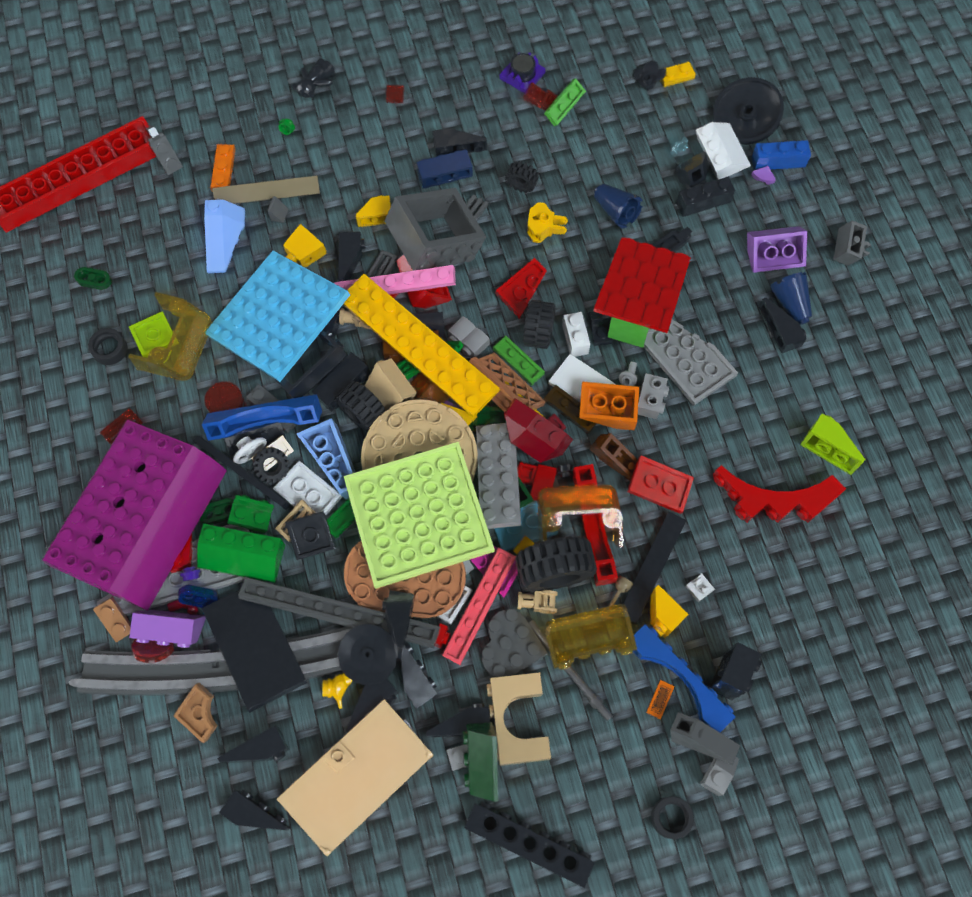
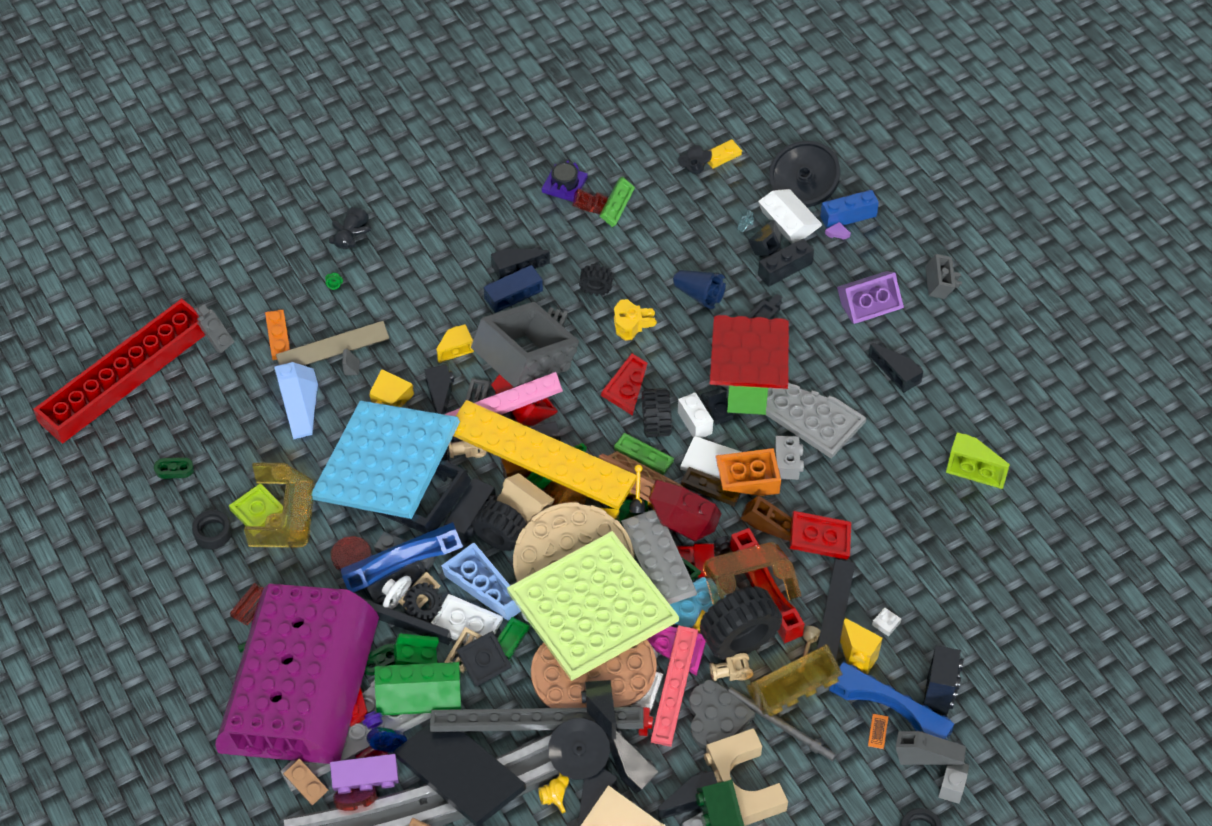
camera: 15 degrees left, 15 degrees down
clear red tile [386,85,404,103] -> none
light grey brick [448,316,490,358] -> none
light grey plate [619,362,638,386] -> none
red arch [712,465,846,523] -> none
dark blue cone [770,272,812,325] -> none
none -> hinge [629,464,645,513]

